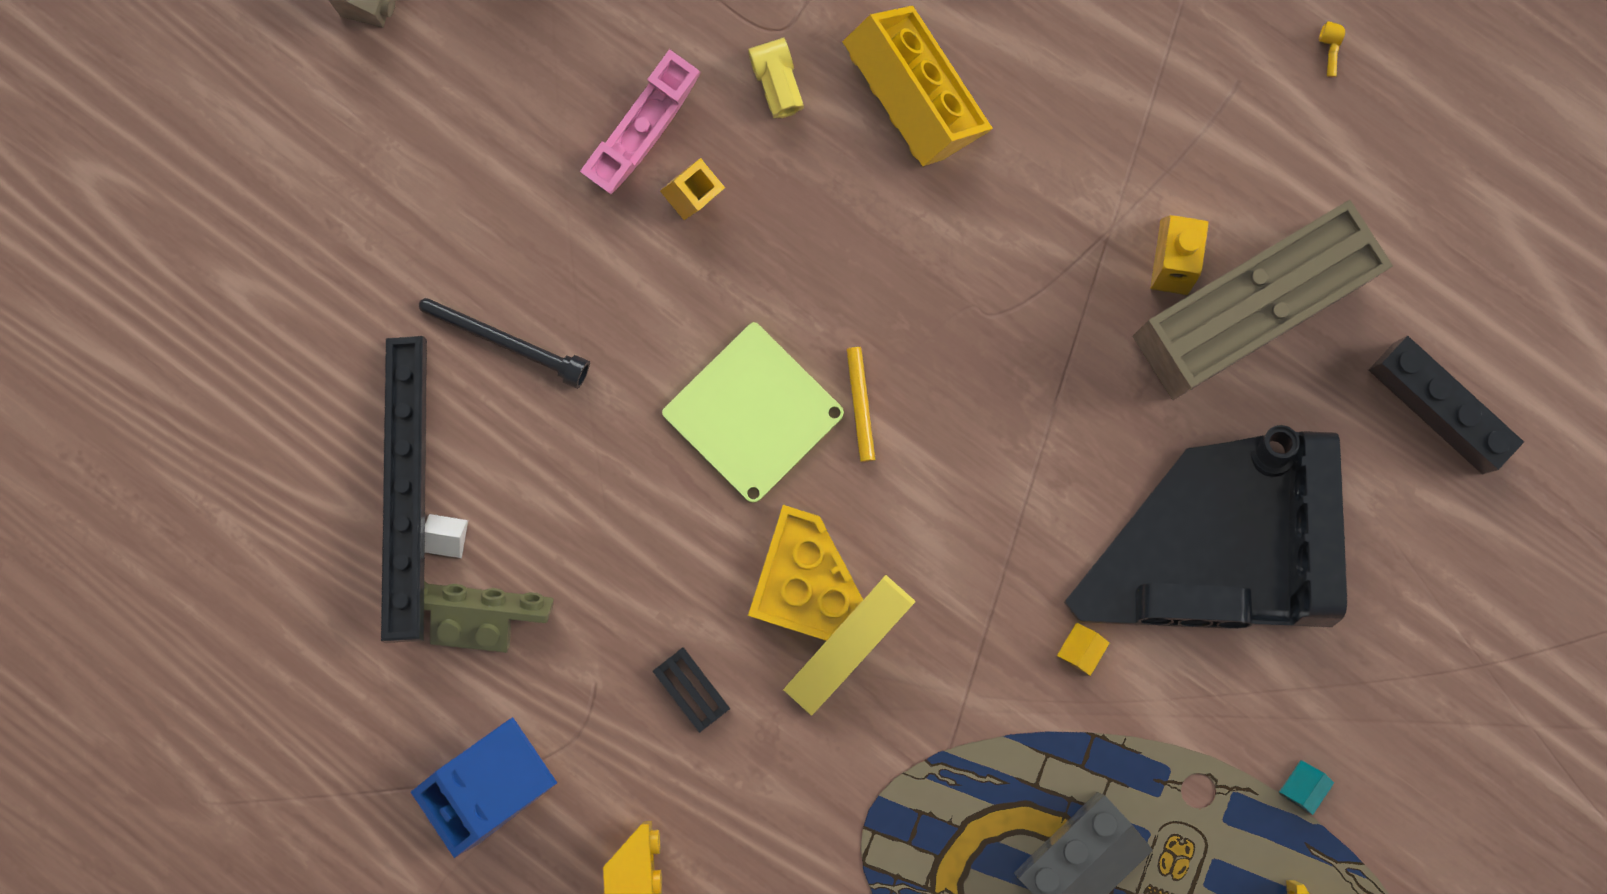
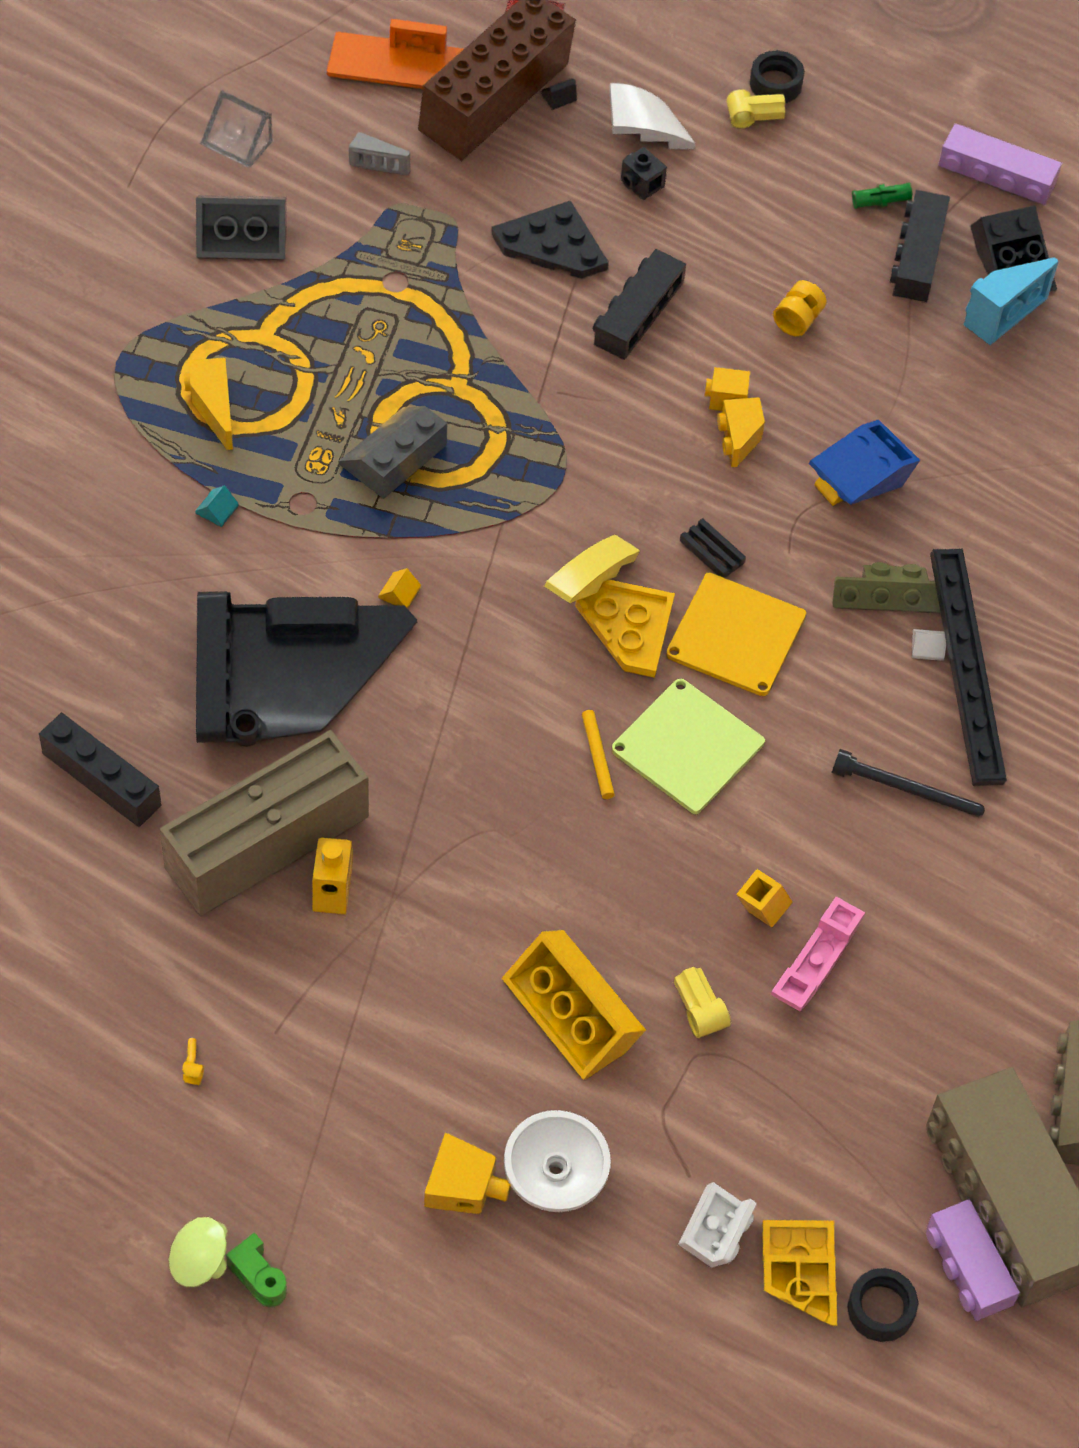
camera: 170 degrees right, 25 degrees down
none -> yellow piece [666,573,806,696]

